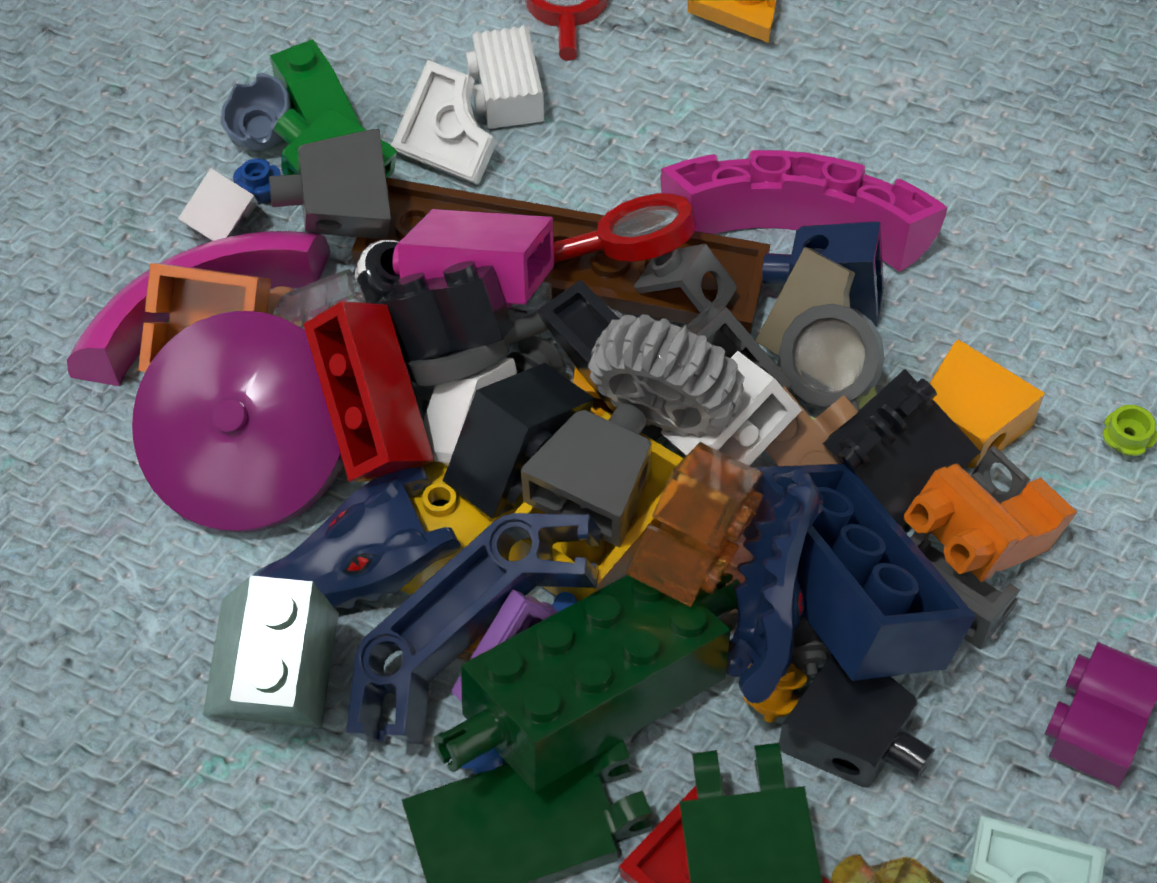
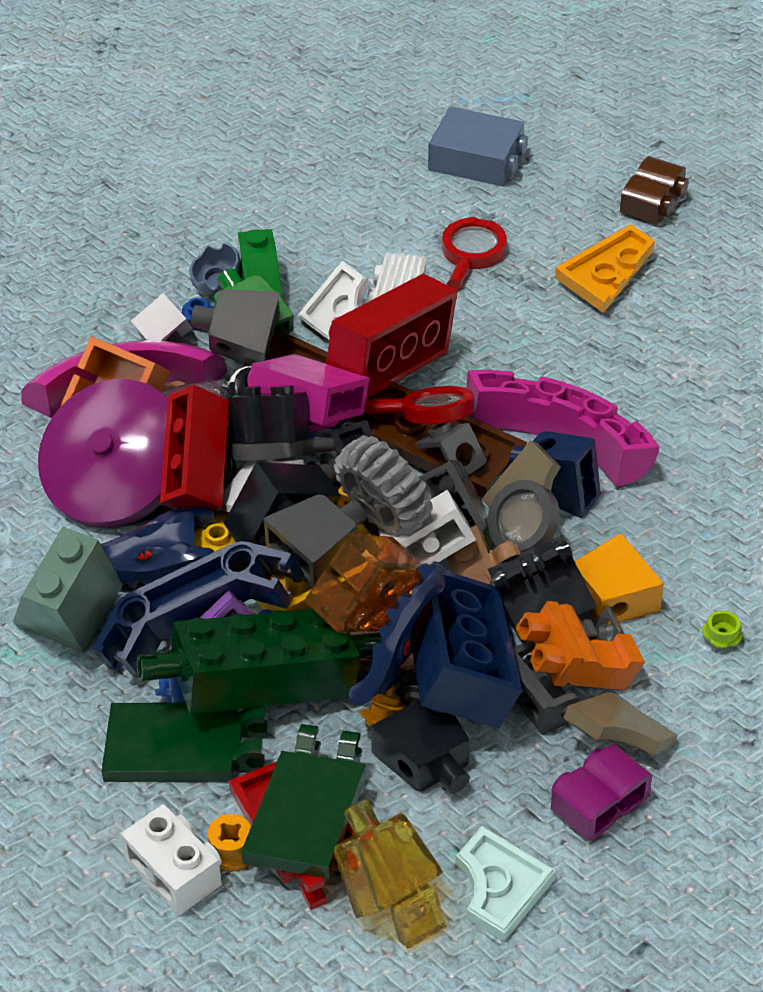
camera: 20 degrees right, 10 degrees down
none -> red brick [325,273,458,399]
none -> dark tan tile [563,692,678,756]

